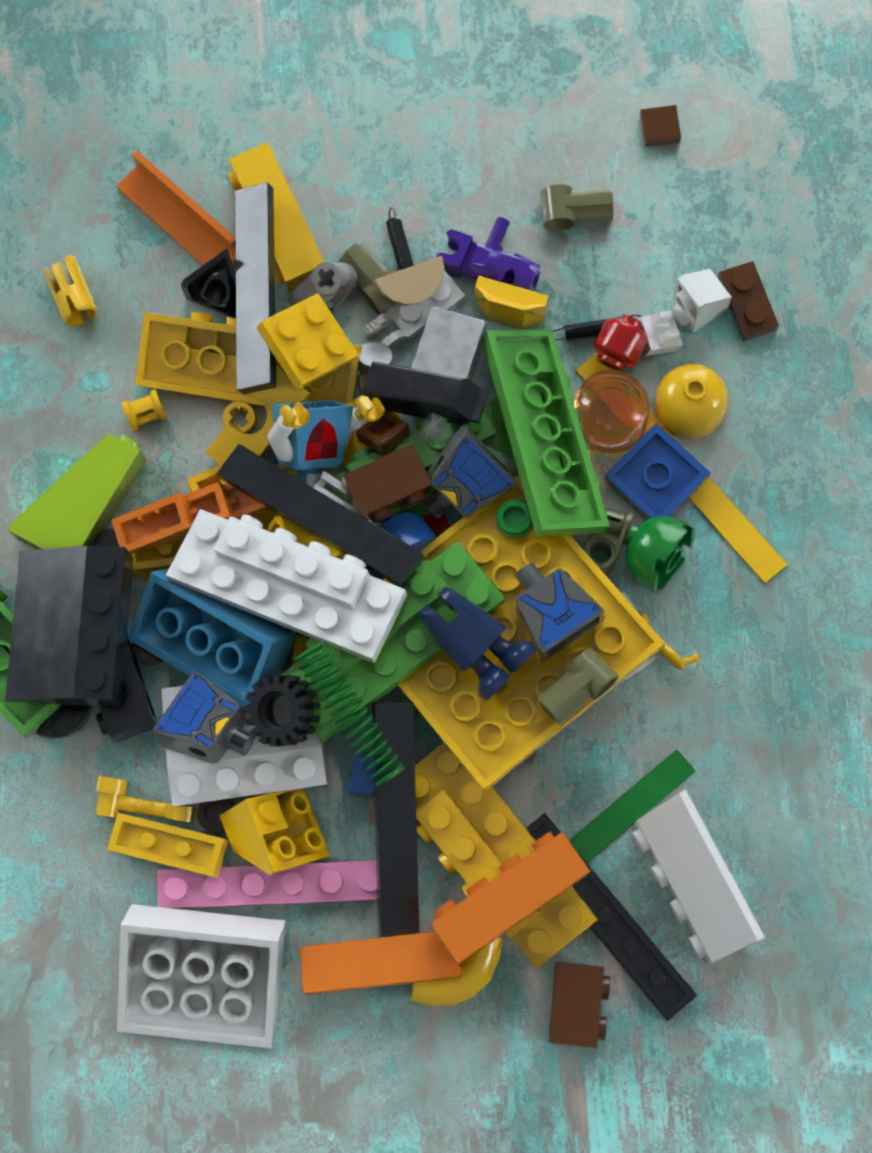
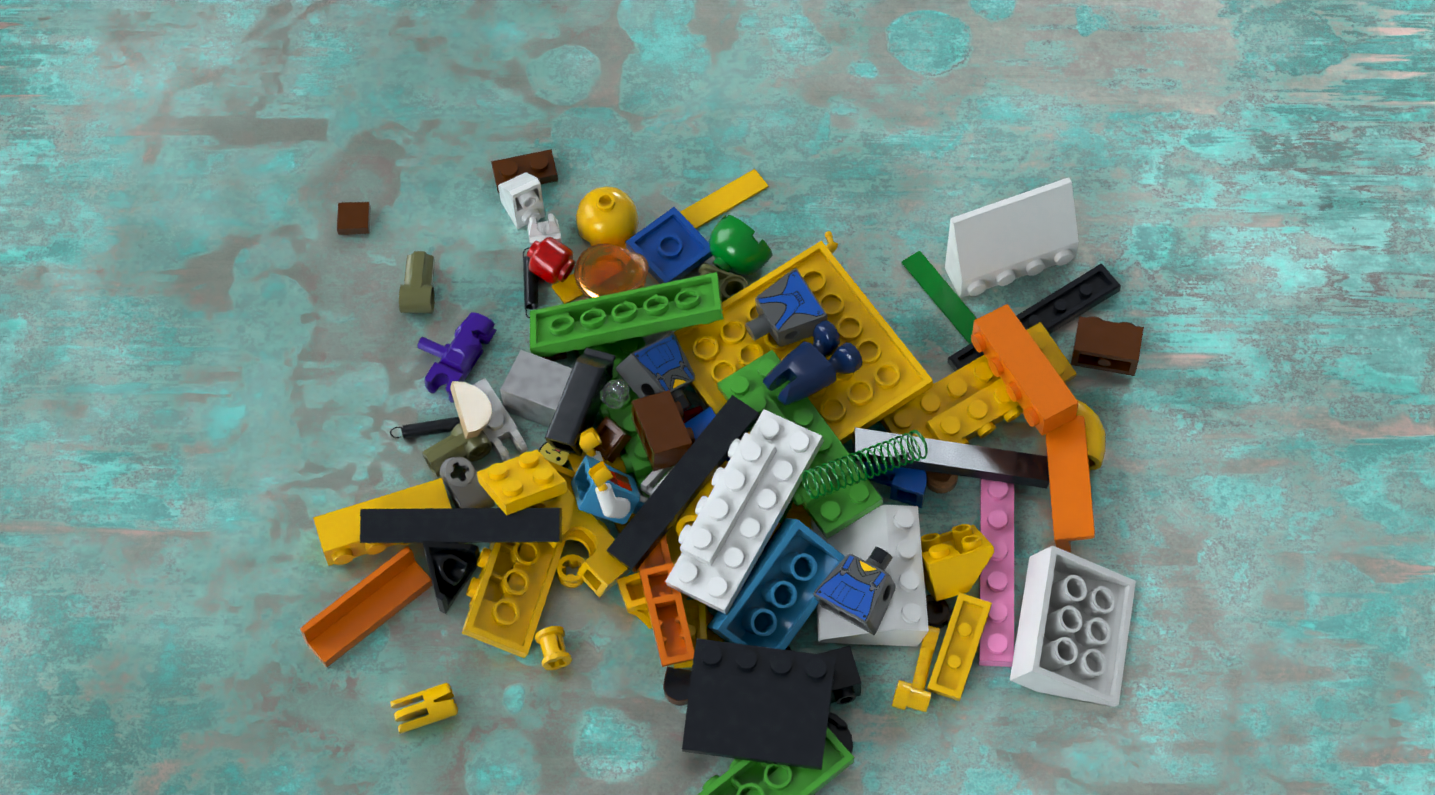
camera: 90 degrees left, 15 degrees down
lime slope [7,433,146,550] -> none
black tyre [244,675,321,747] -> none
flat silver tile [358,342,393,375] -> none
yellow slope [475,276,549,330] -> none
green tile [496,500,533,540] -> none
olive piece [537,647,619,726] -> none

